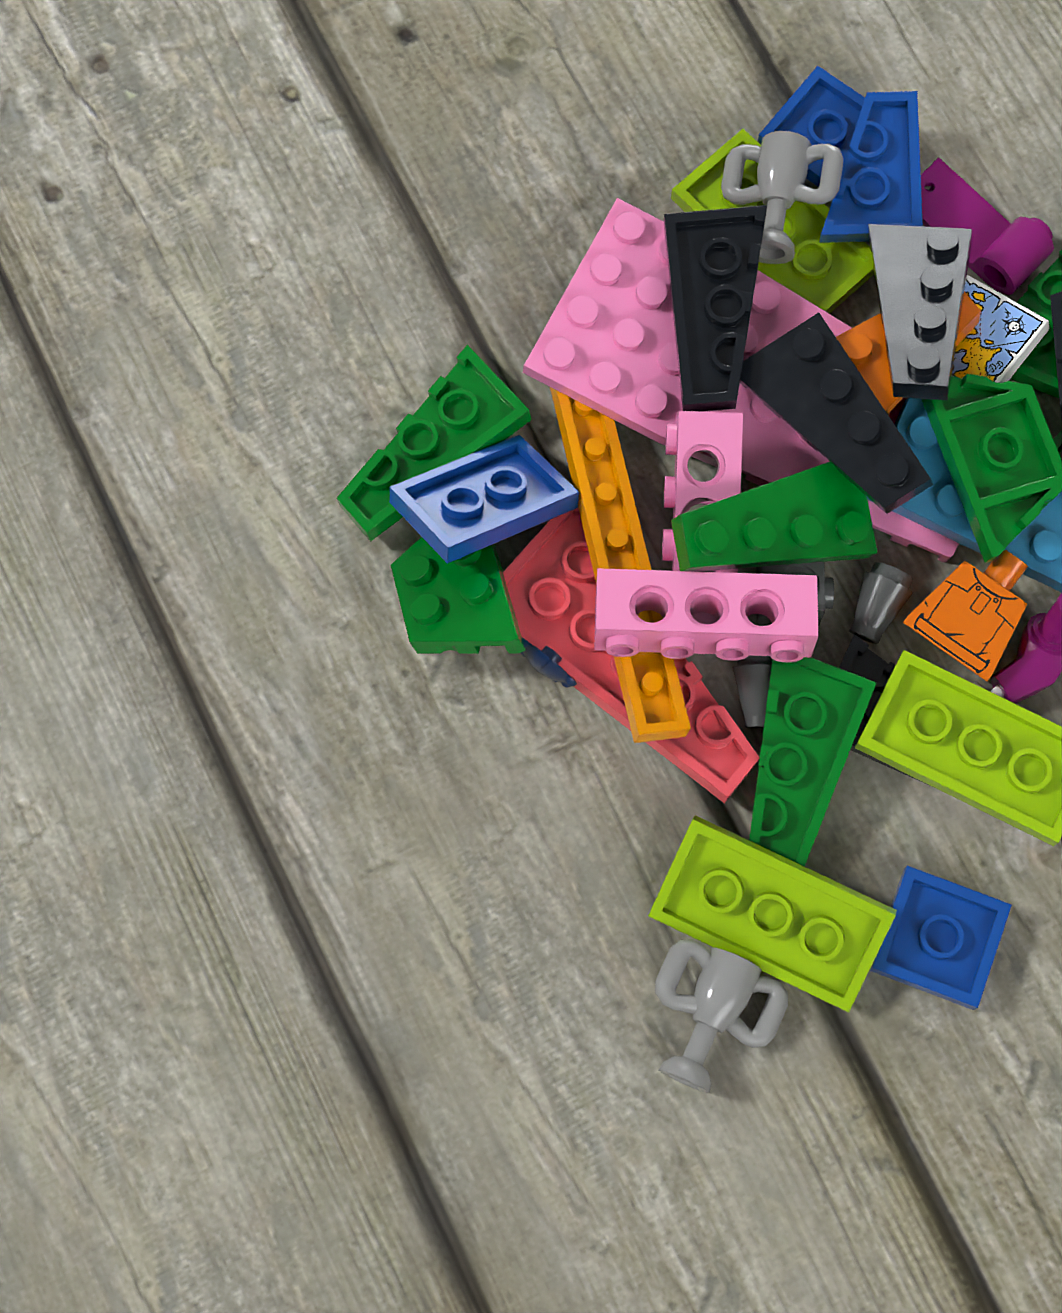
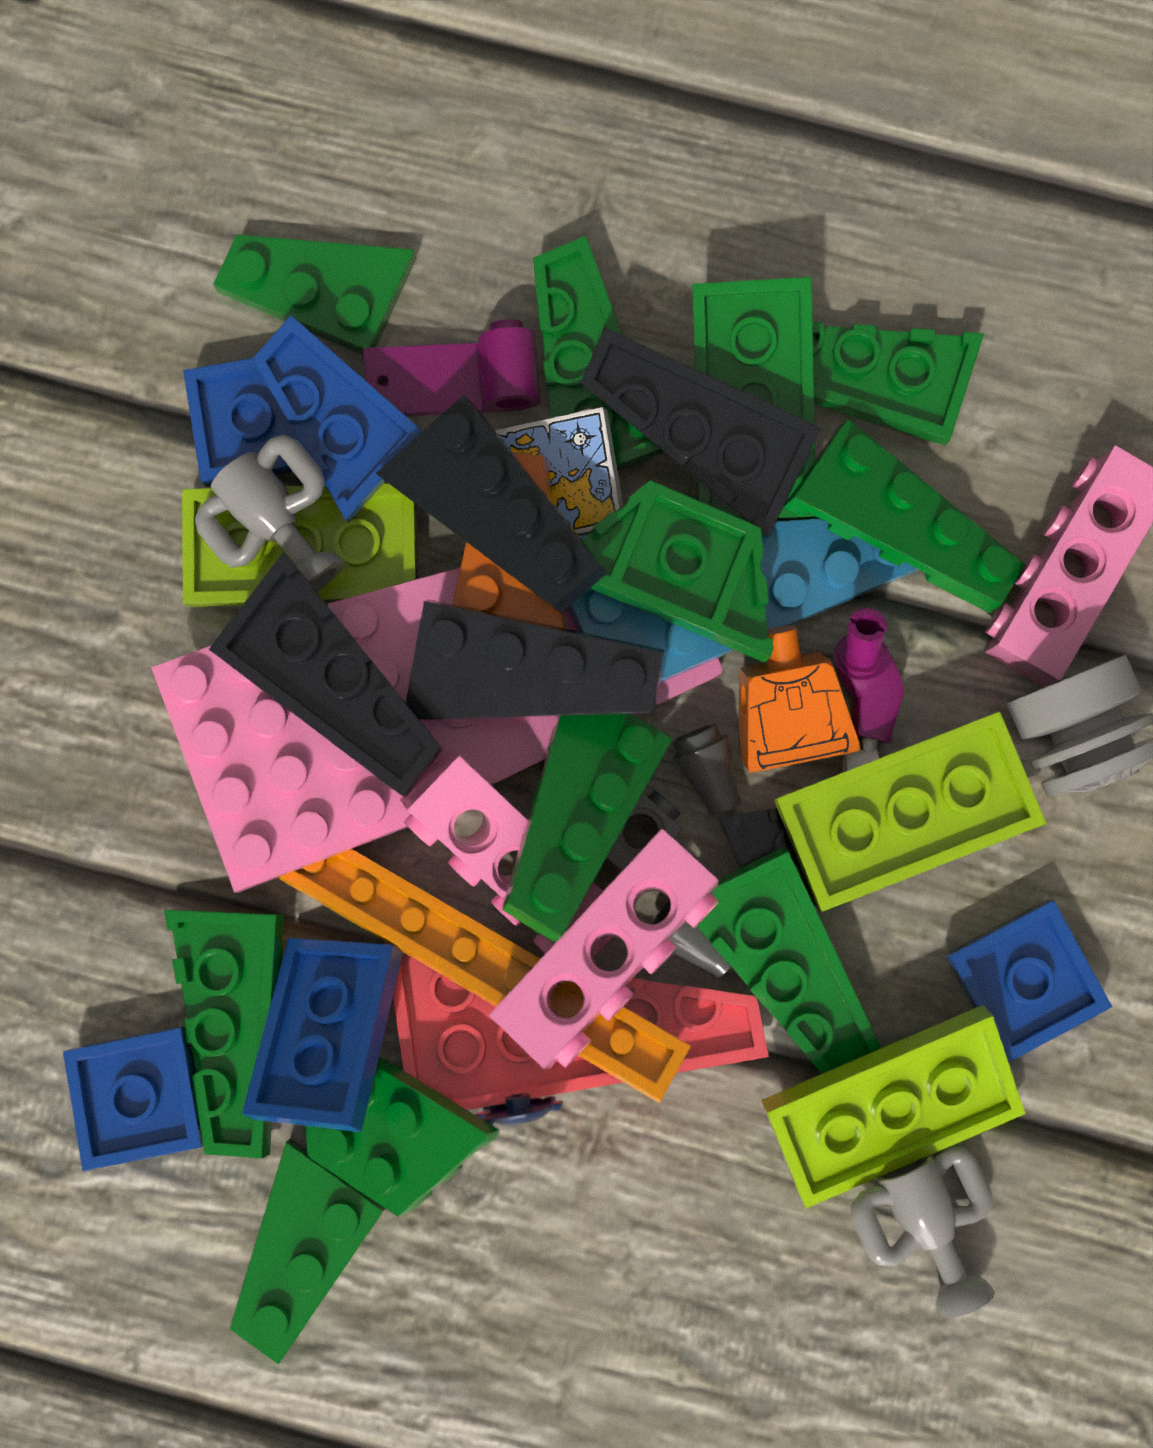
camera: 50 degrees left, 10 degrees up
none -> blue plate [63,1026,203,1171]
none -> green wing [213,234,417,354]
none -> green wing [230,1138,385,1365]

